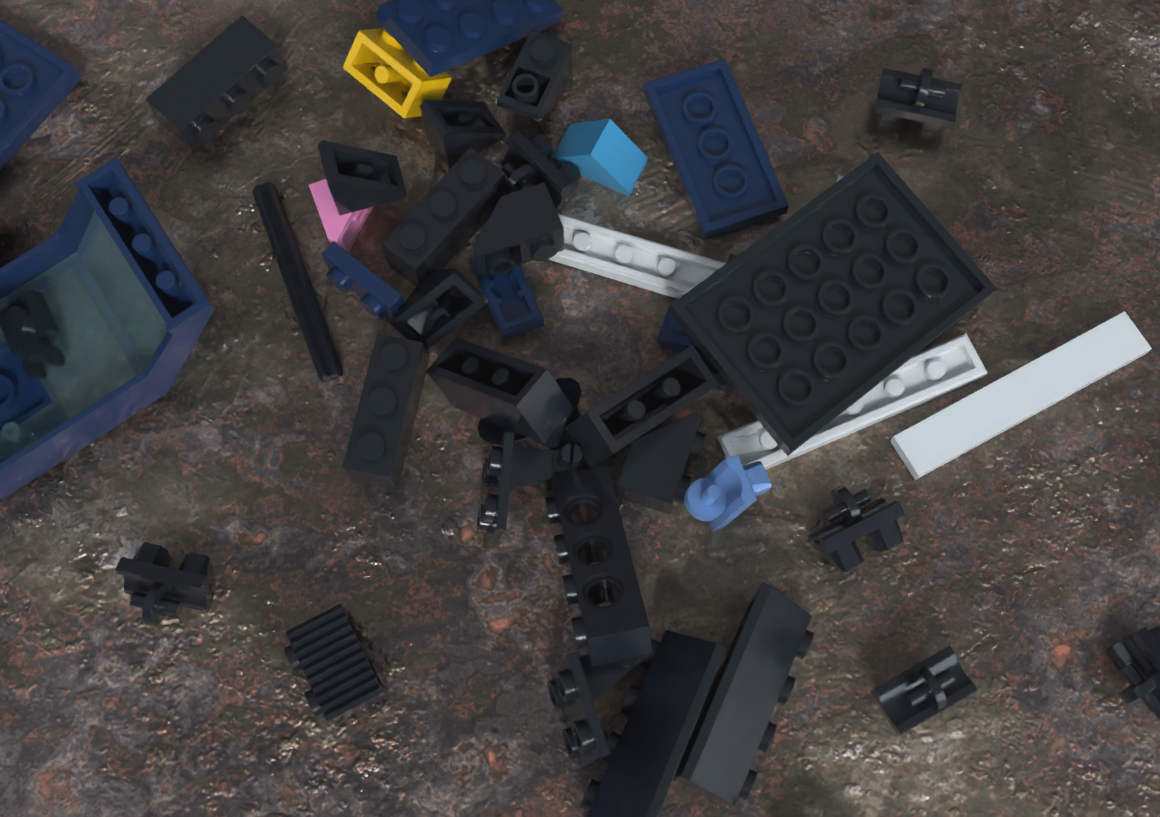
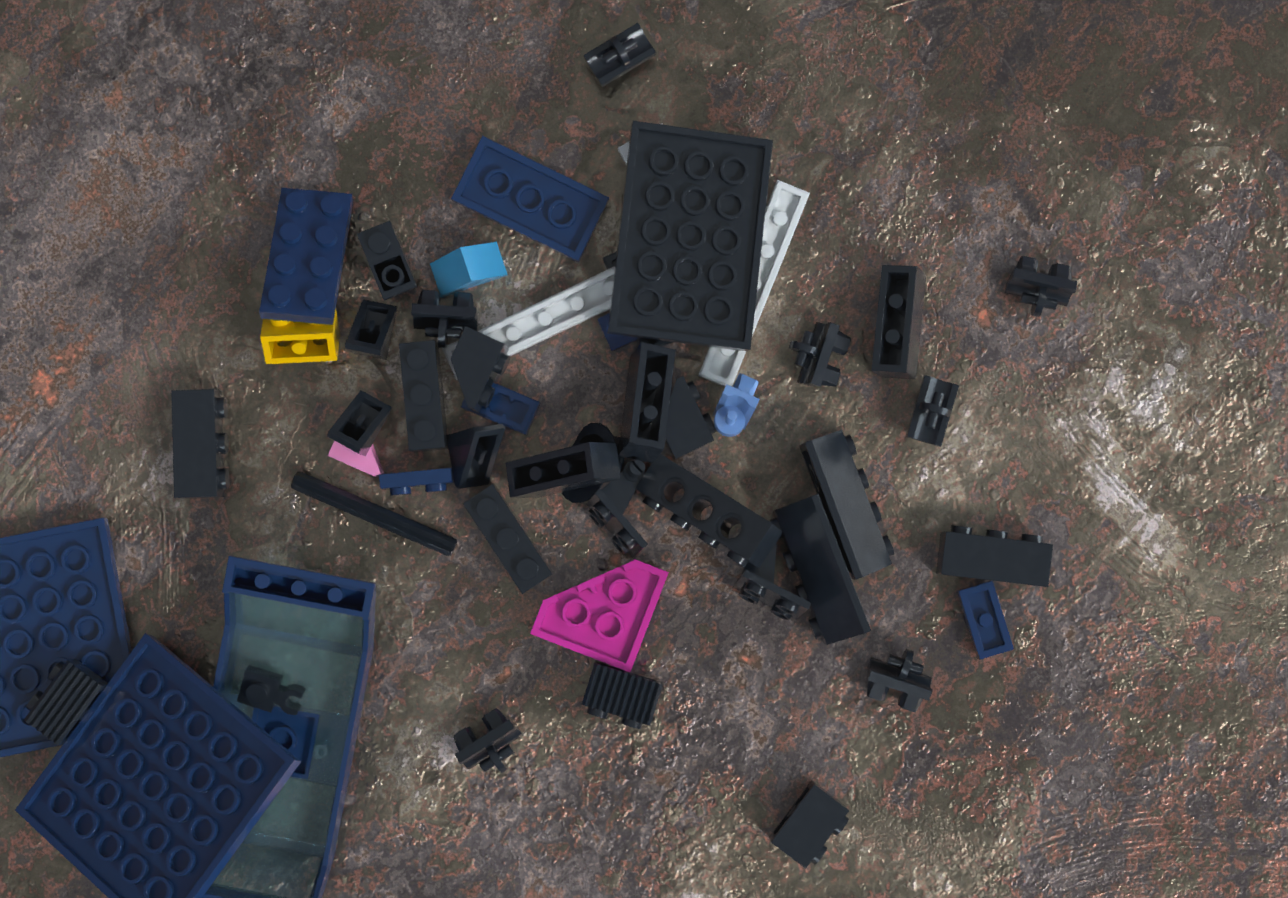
camera: 50 degrees left, 15 degrees up
white tile [890,311,1152,480] -> none
none -> dark pink plate [530,559,669,673]
none -> black brick [871,265,926,380]

